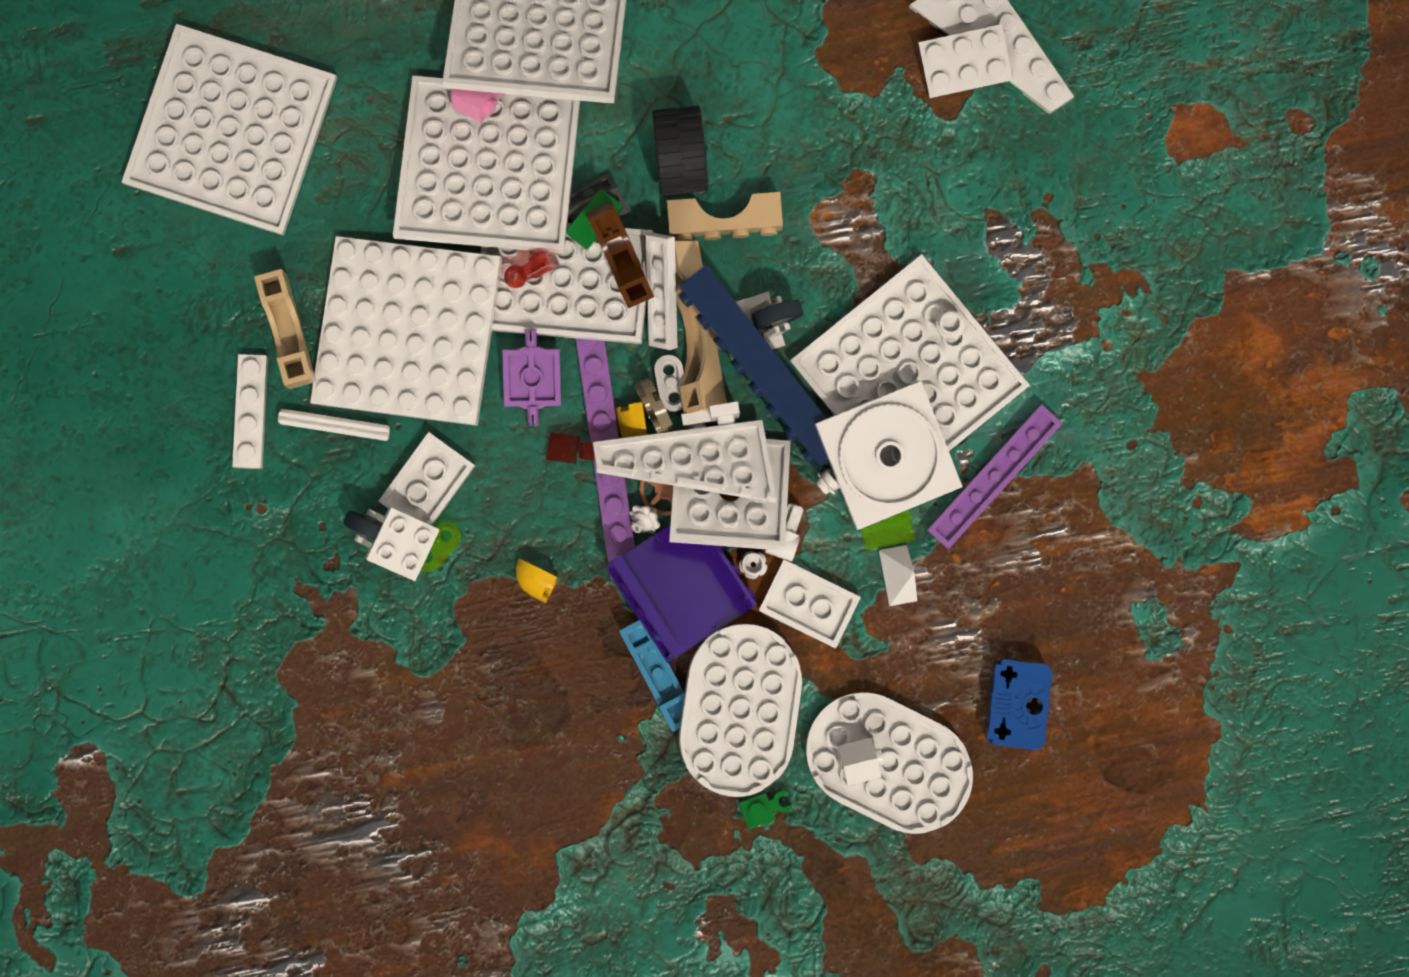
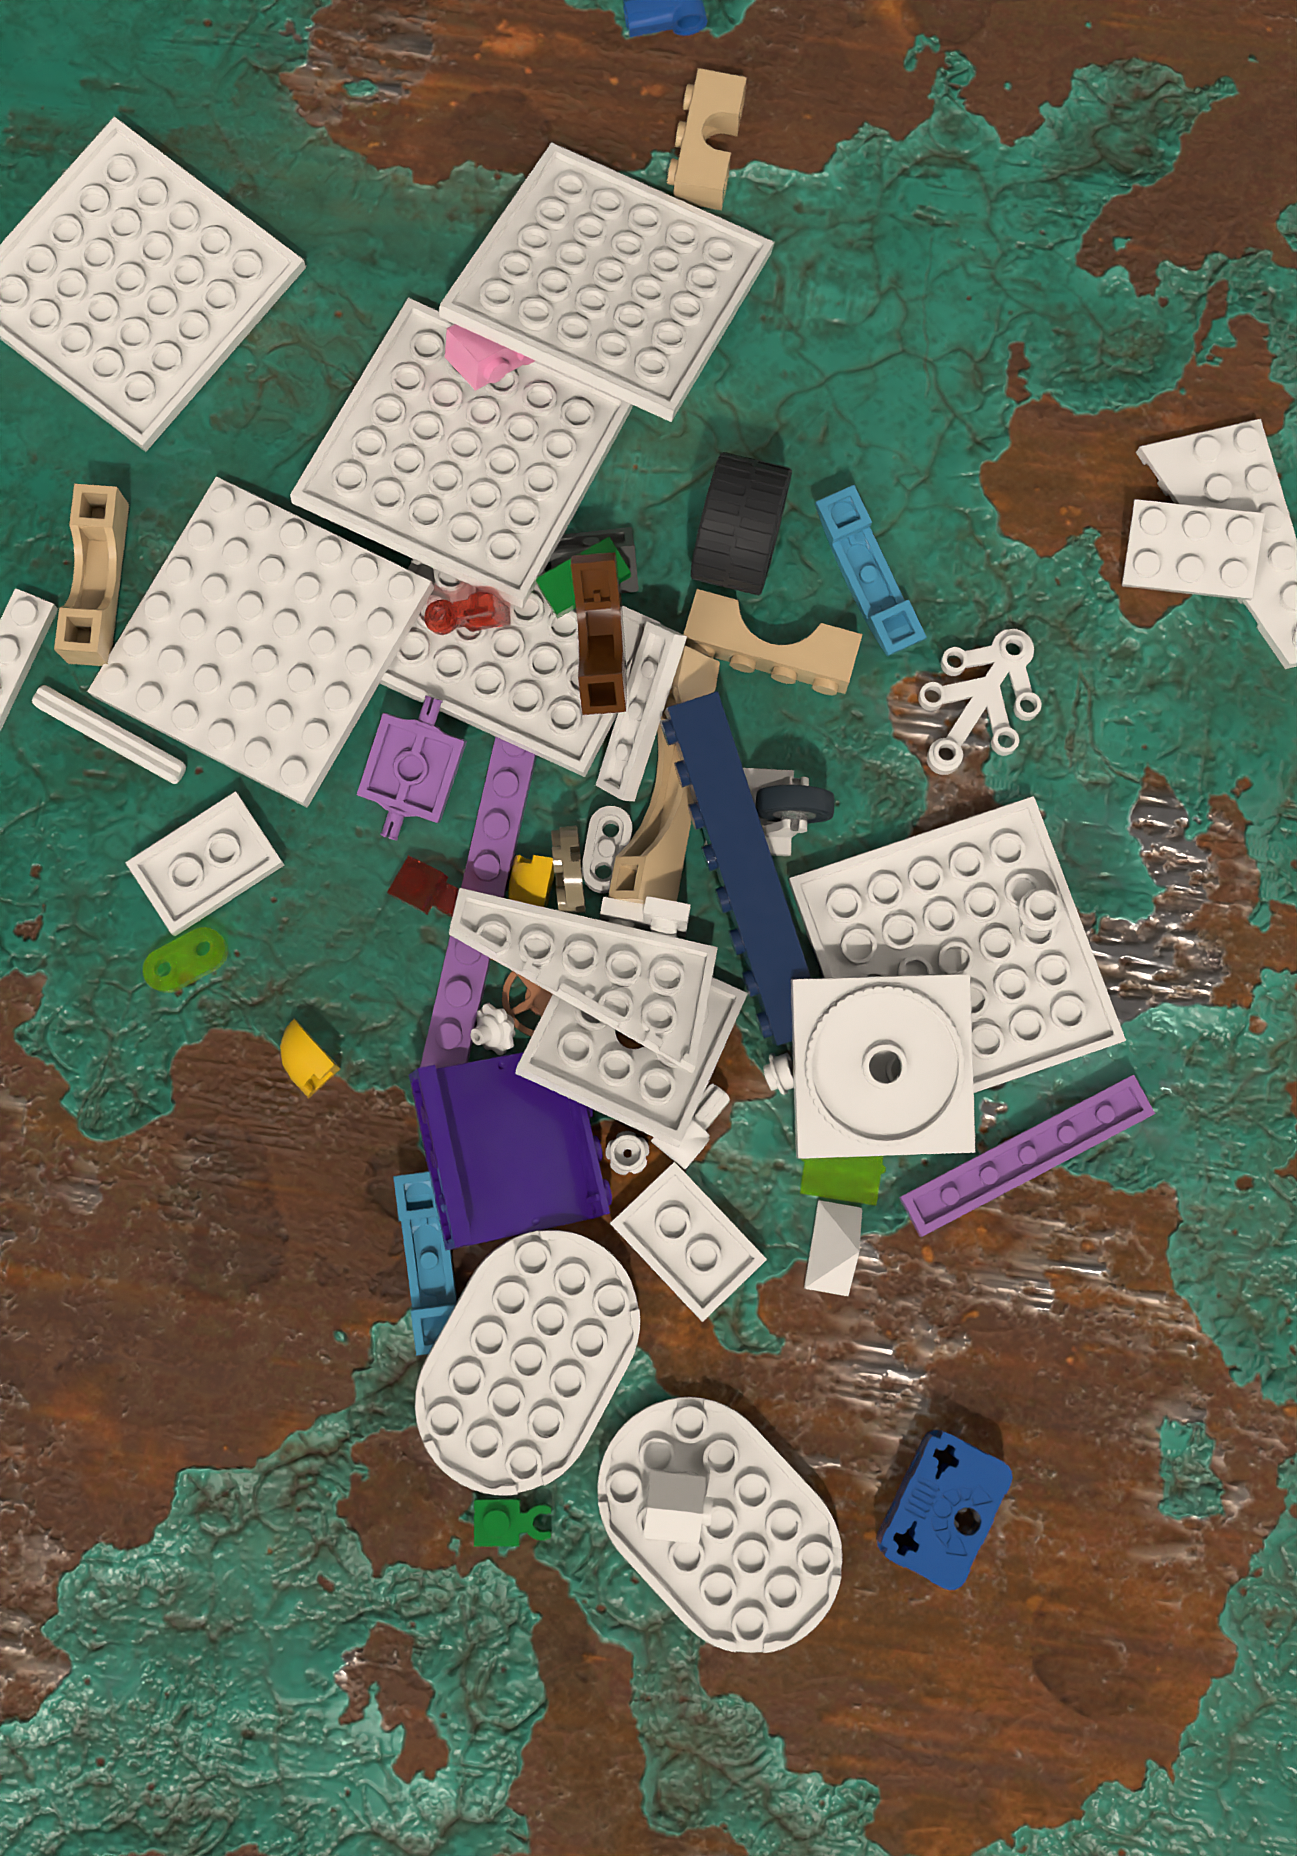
camera: 20 degrees right, 5 degrees down
white plate [343,506,440,581] -> none
none -> dark azure slope [815,485,927,657]
none -> white plant [918,629,1041,775]

